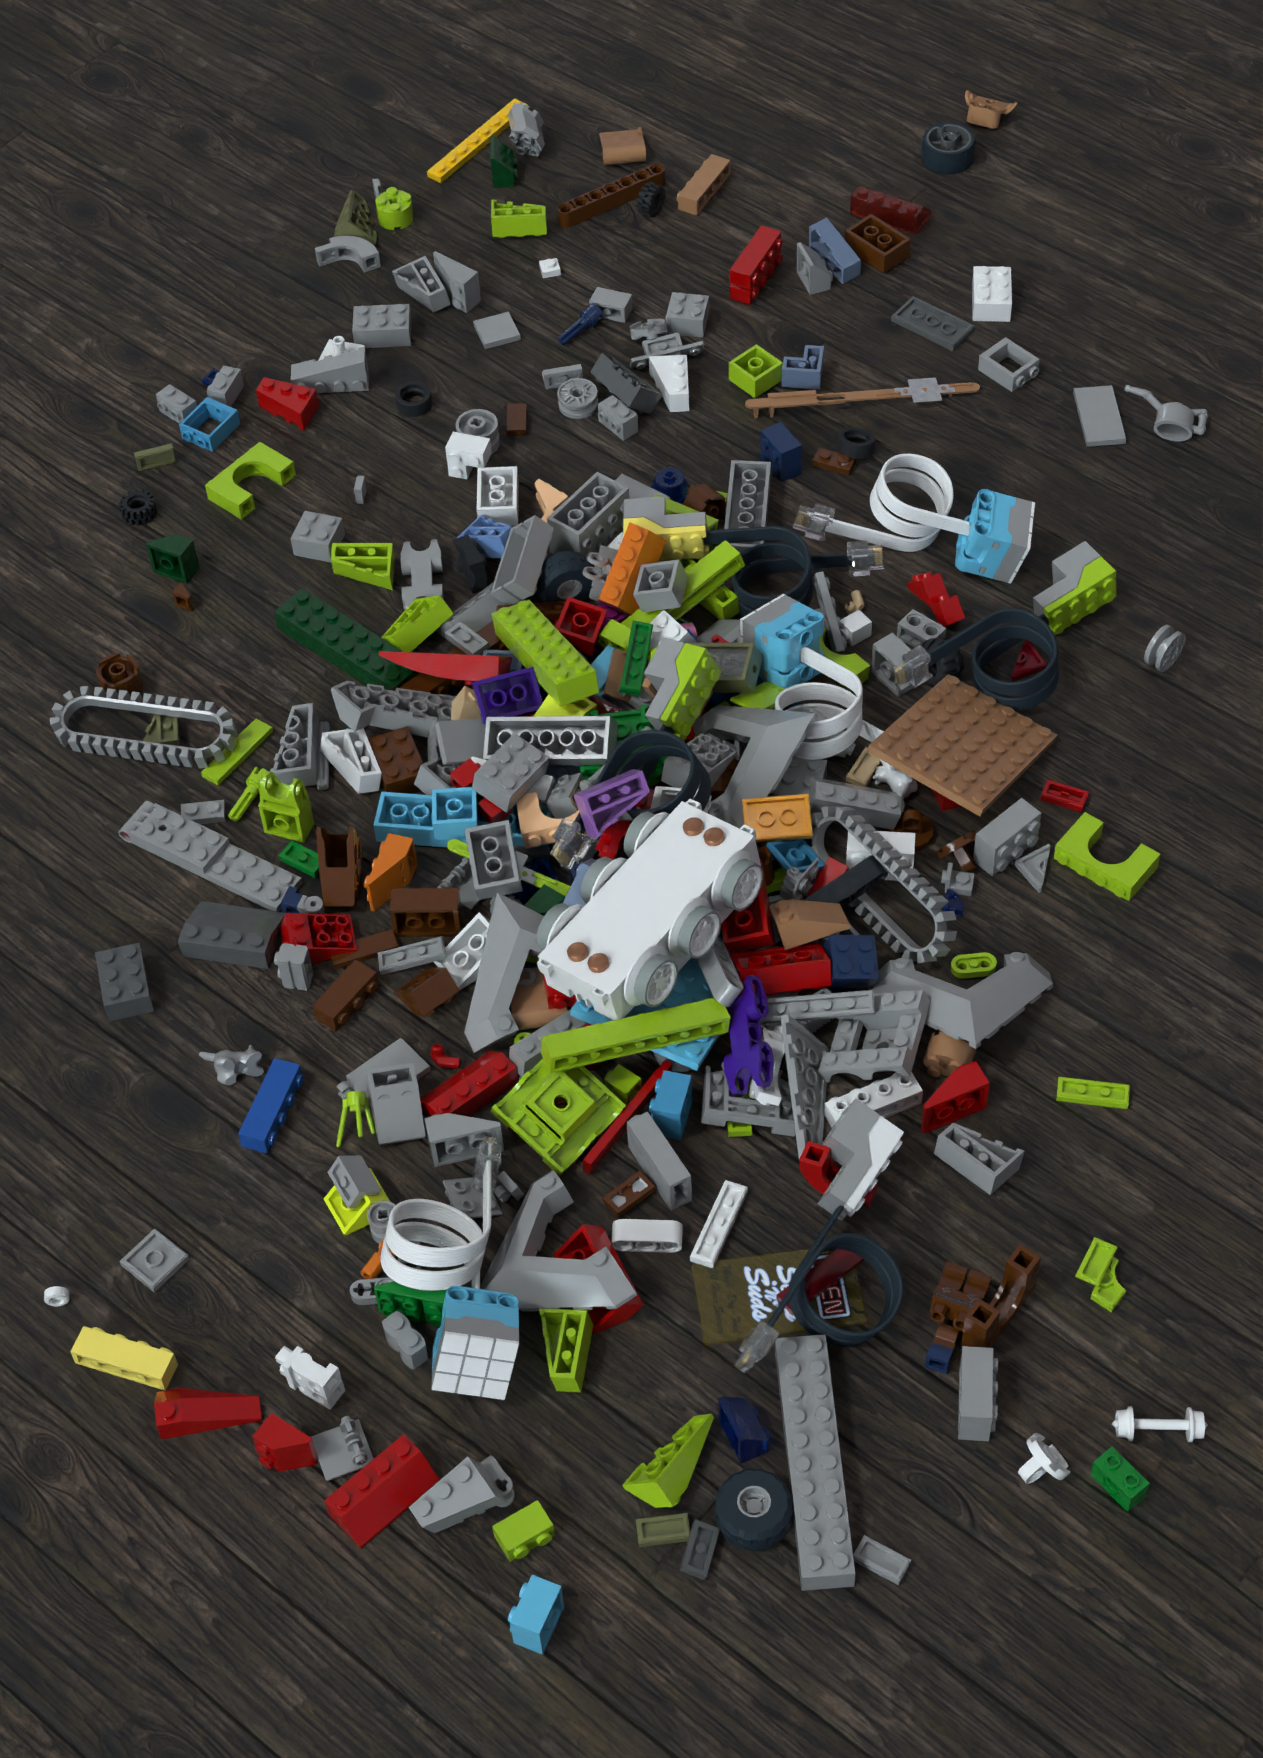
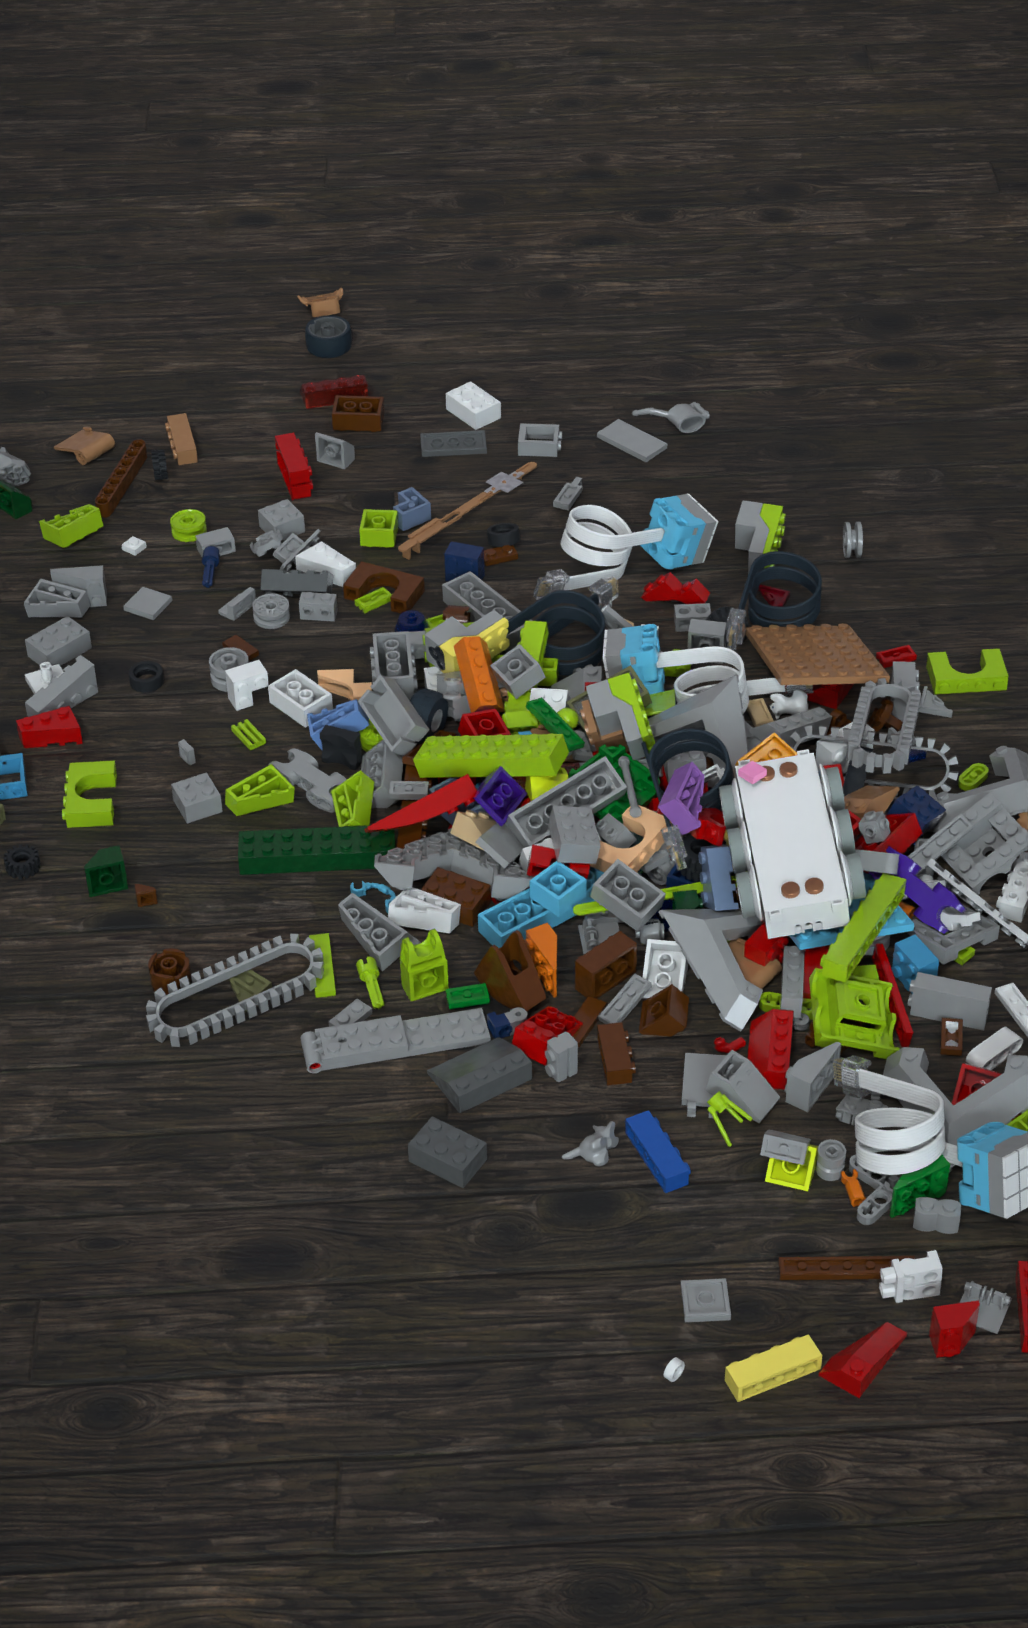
camera: 45 degrees left, 10 degrees down
sand blue wedge [809,217,861,284] -> none
none -> lime wheel [170,509,207,542]
none -> lime tile [231,719,266,750]
none -> reddish brown arch [343,561,425,615]
none -> lime tile [355,587,392,613]
none -> light grey hinge [553,477,583,511]
none -> bright pink tile [738,761,767,784]
none -> reddish brown tile [778,1256,915,1280]
none -> light grey piece [846,678,921,774]
none -> light grey brick [859,811,891,844]

